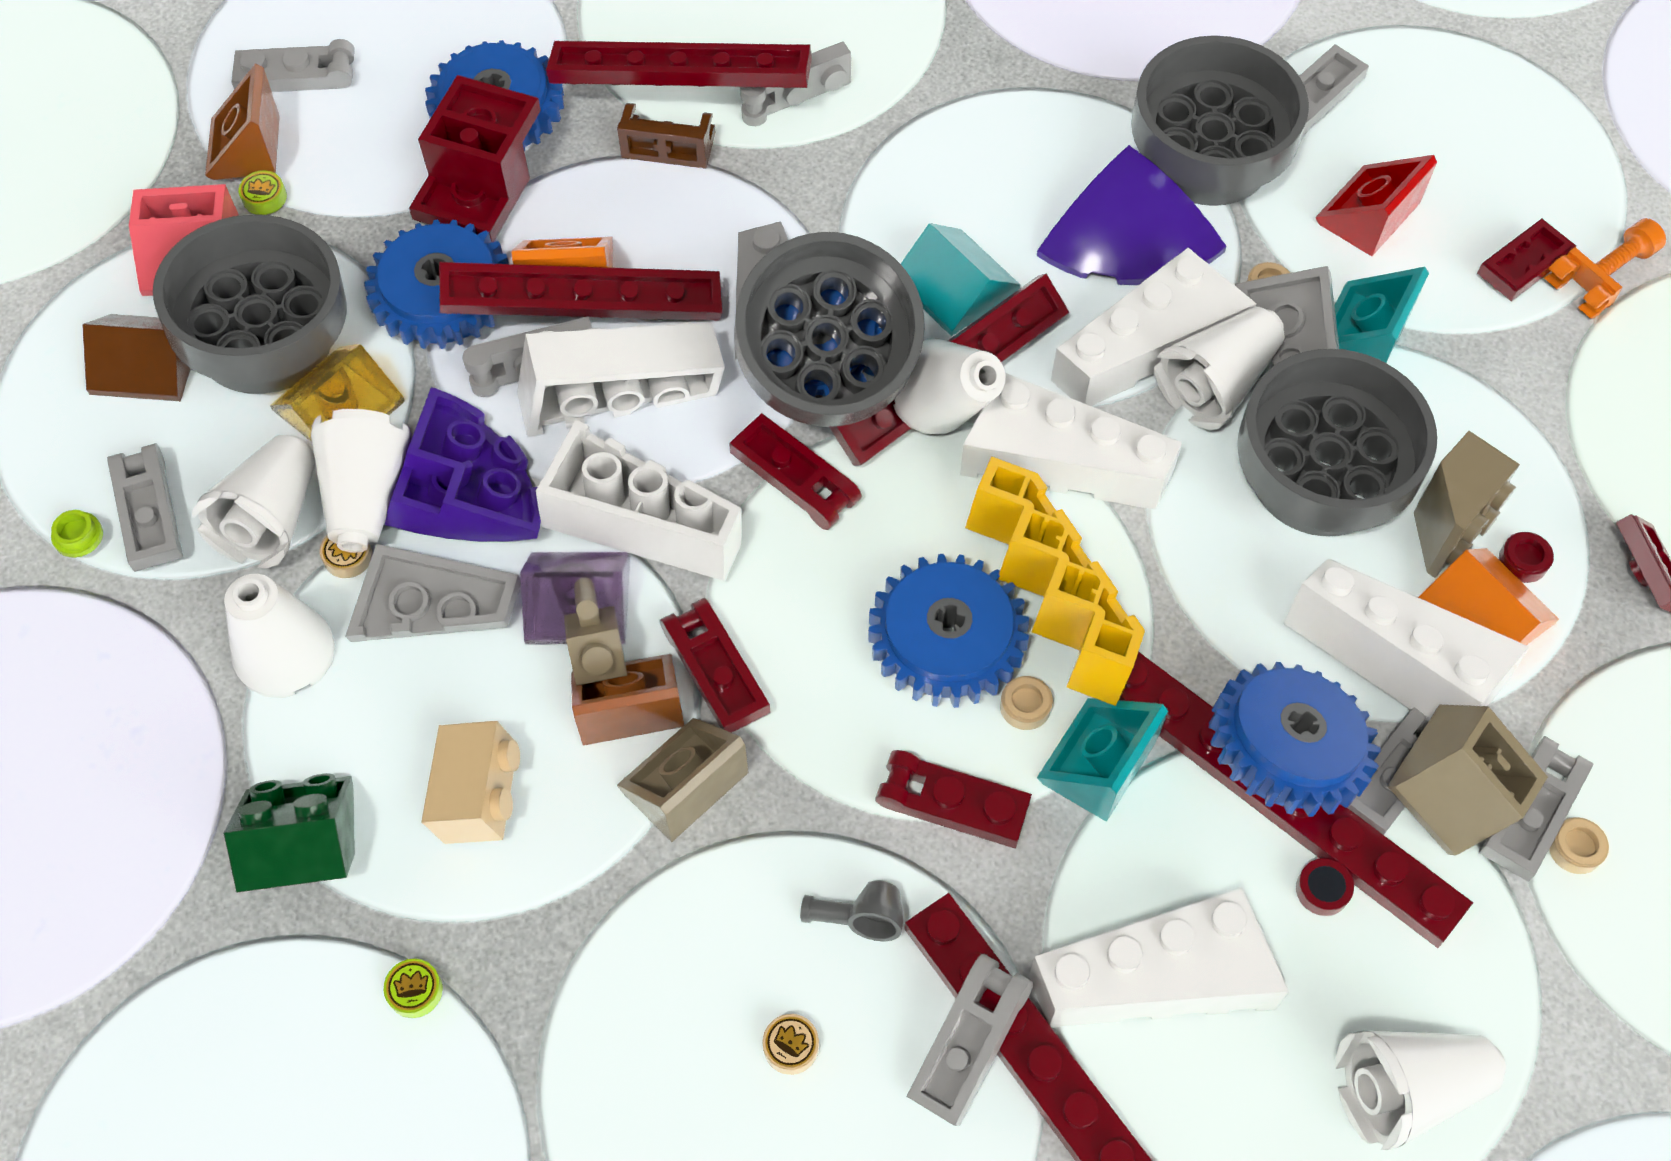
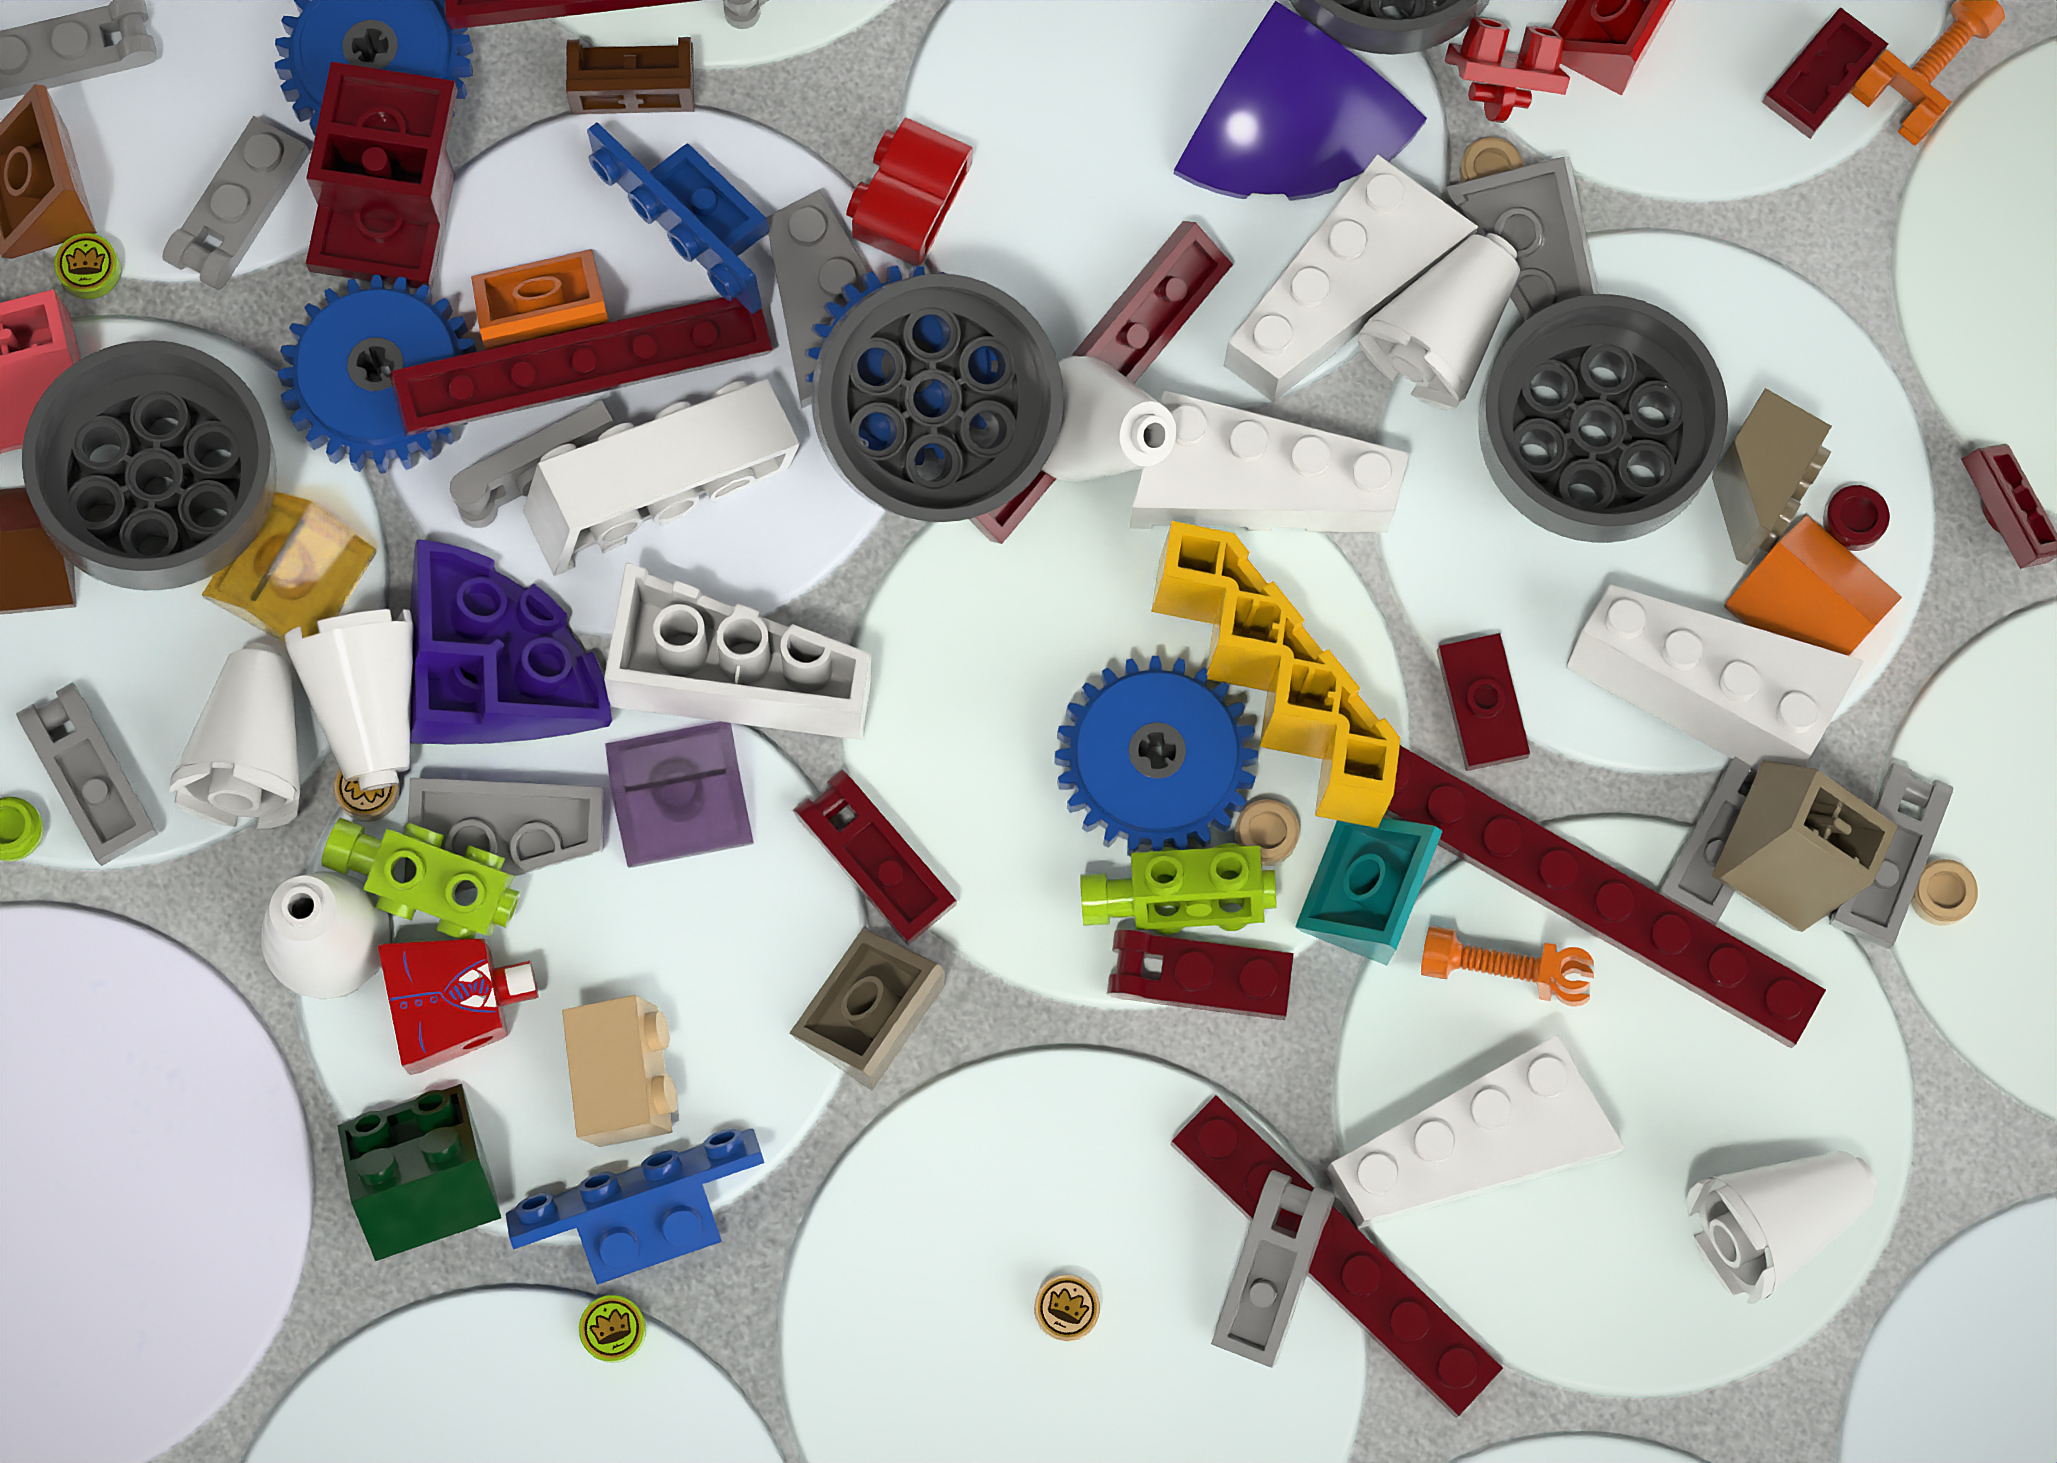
camera: 15 degrees left, 15 degrees up
dark tan brick [564,578,627,686] -> none
dark orange slope [571,653,684,746] -> none
dark red plate [729,413,862,530] -> none
dark grey bar [800,880,904,942] -> none
teal slope [901,223,1021,337] -> none
blue gear [1209,662,1381,817] -> none
tile [1296,858,1354,916] -> none
teal slope [1334,266,1429,363] -> none
none -> light grey plate [162,116,310,290]
none -> lime brick [321,818,520,939]
none -> red torso [378,939,539,1075]
none -> blue bracket [505,1128,765,1285]
none -> blue bracket [587,122,770,314]
none -> red brick [846,117,973,266]
none -> lime brick [1080,843,1277,935]
none -> orange bar [1421,925,1594,1007]
none -> dark red plate [1436,633,1530,771]
none -> red hips [1444,17,1570,123]

